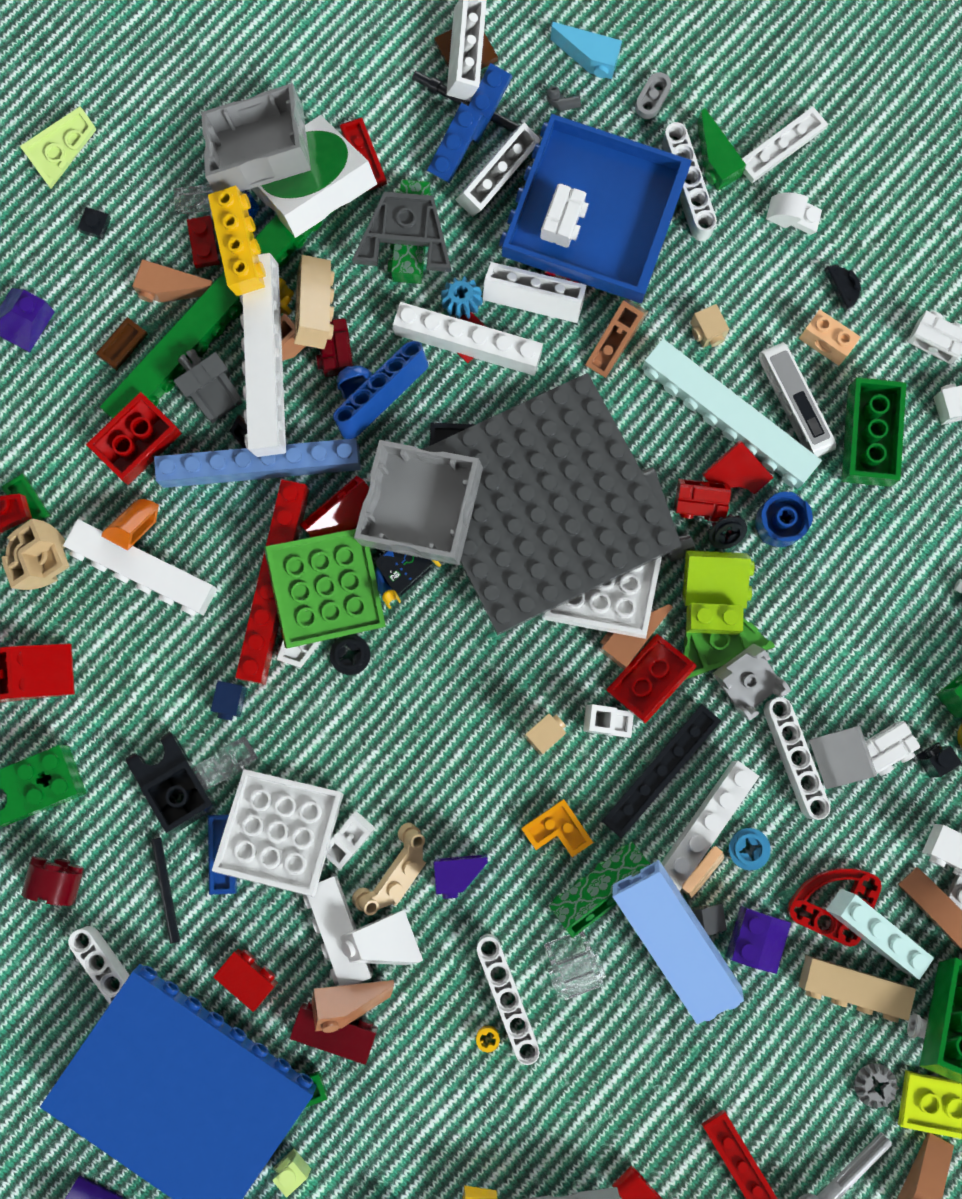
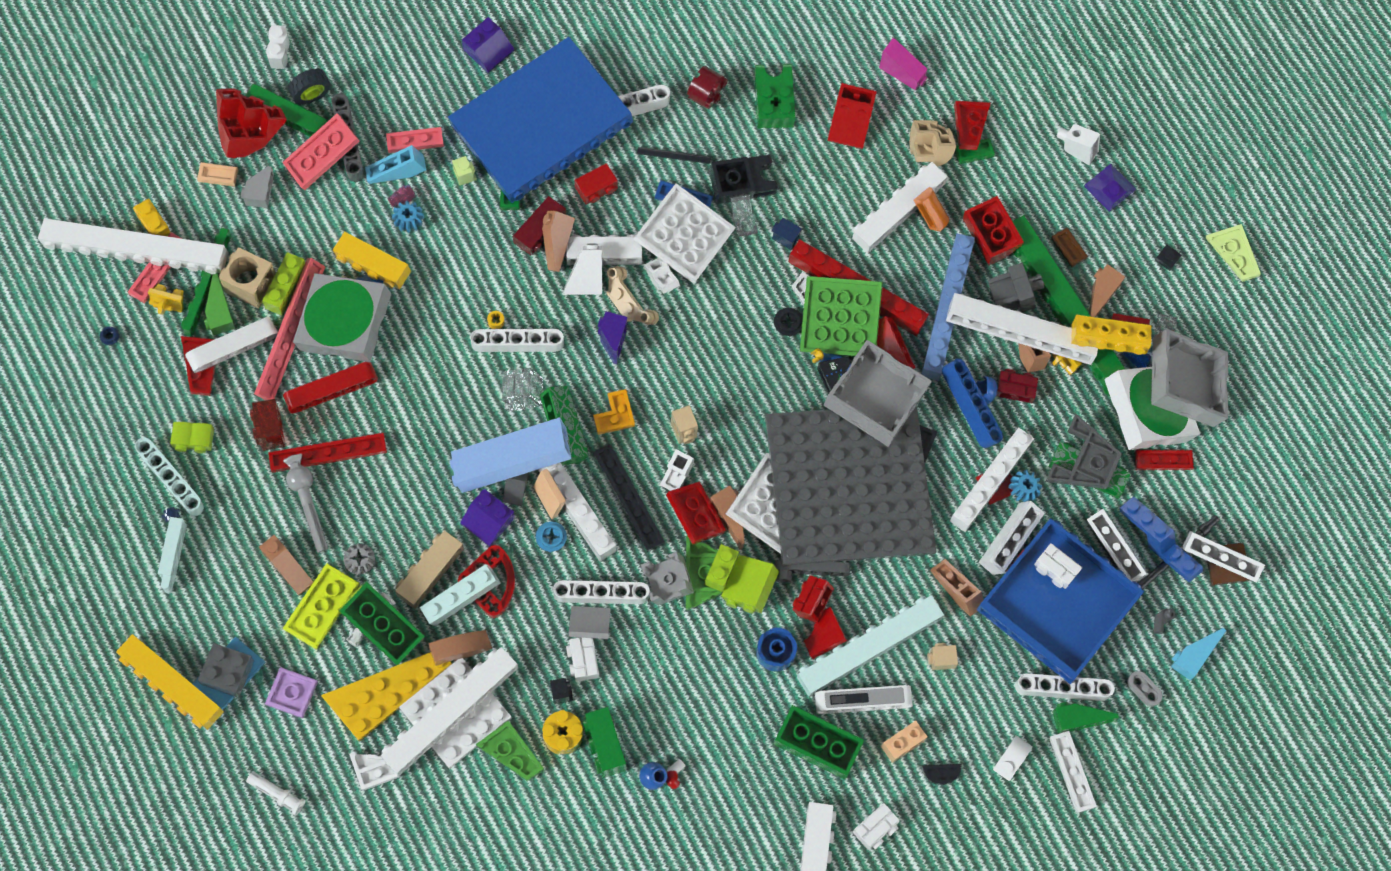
camera: 105 degrees right, 10 degrees down
tan brick [294,255,335,349] -> none
black gear [707,514,747,549] -> none

